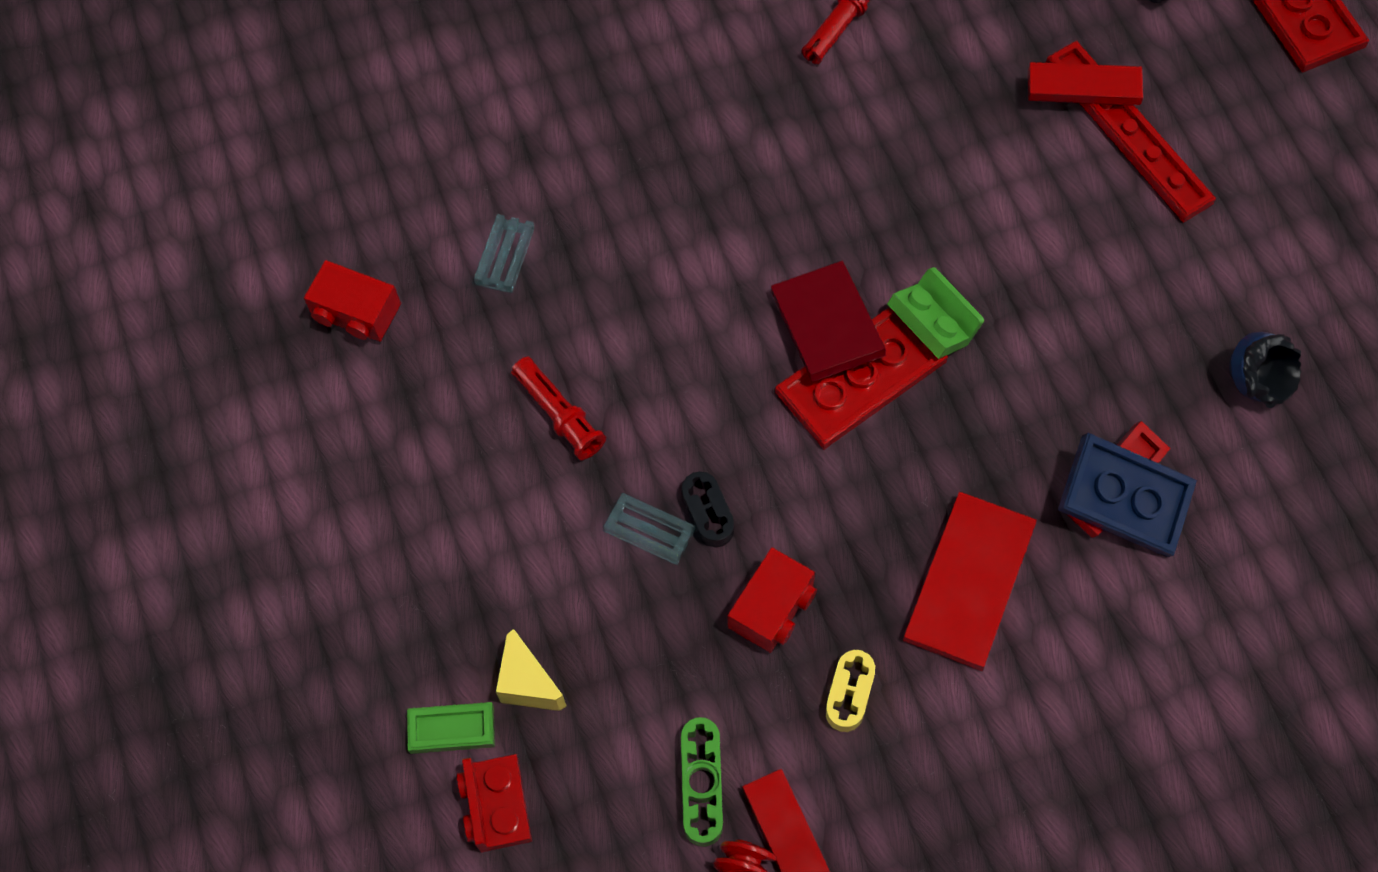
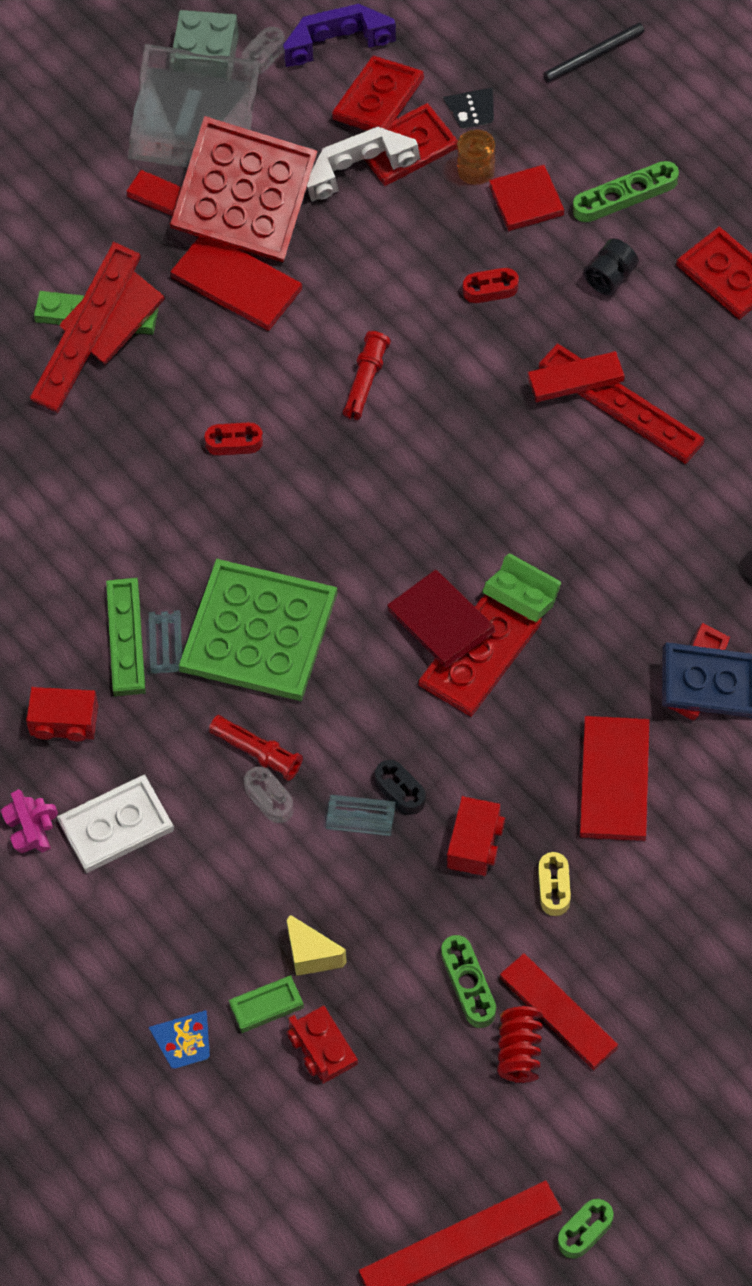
camera: 20 degrees left, 5 degrees down
none -> dark pink hips [1,789,58,853]
none -> white tile [57,774,174,874]
none -> bright green tile [106,578,146,696]
none -> blue sticker [148,1010,210,1068]
none -> bright green plate [179,559,338,701]
none -> red beam [204,422,263,456]
none -> clear beam [244,767,294,823]

